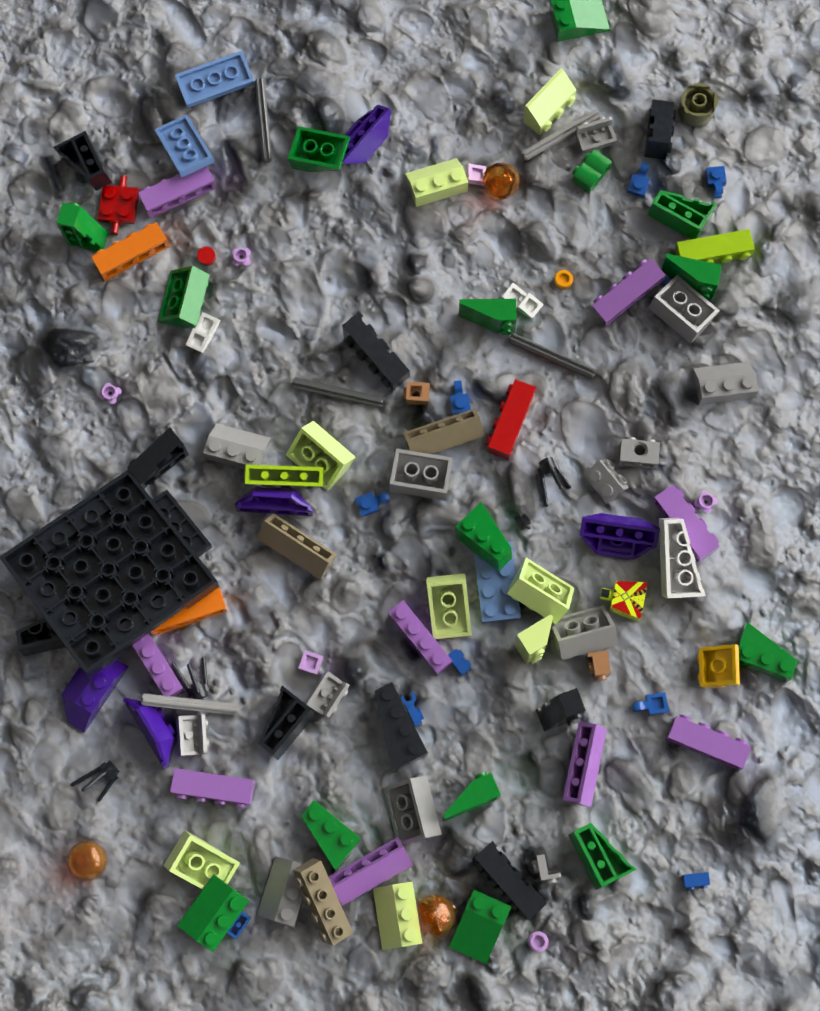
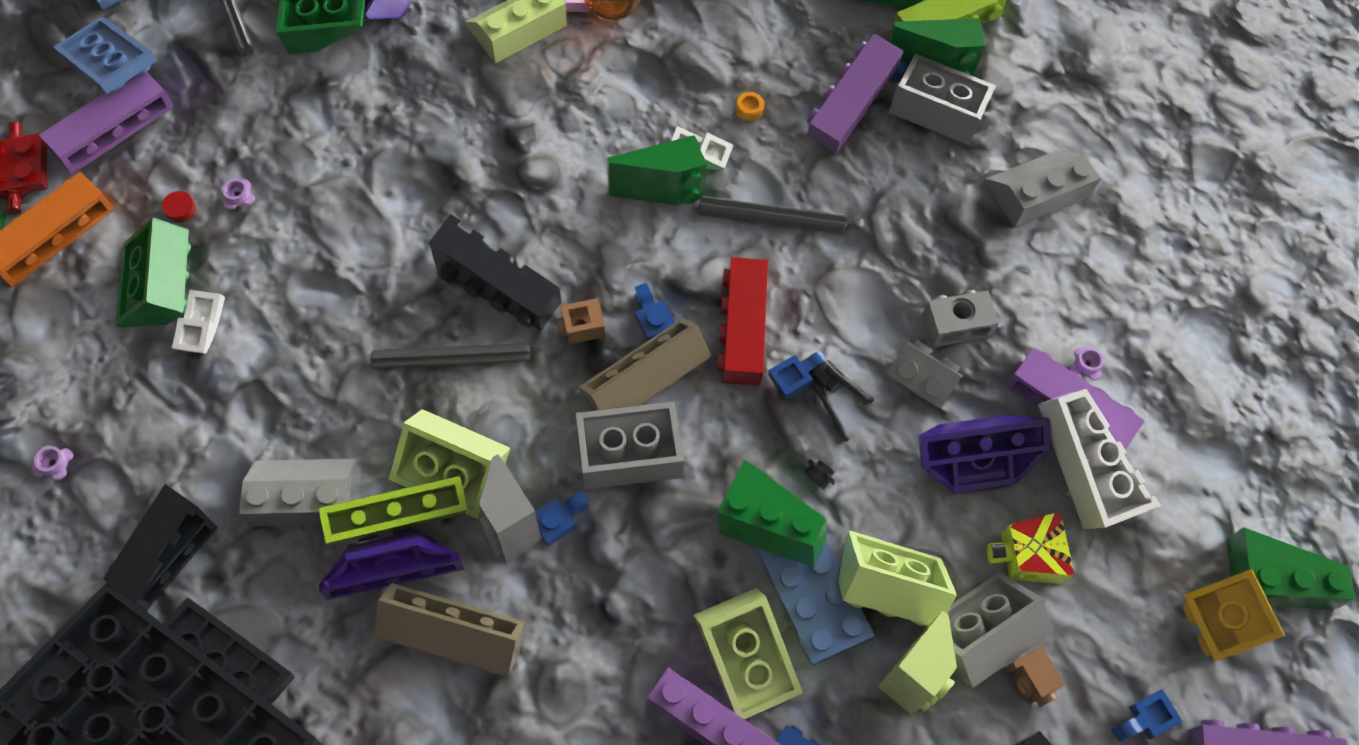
camera: 25 degrees left, 10 degrees down
none -> light grey slope [478,454,542,563]
none -> blue plate [768,351,826,400]

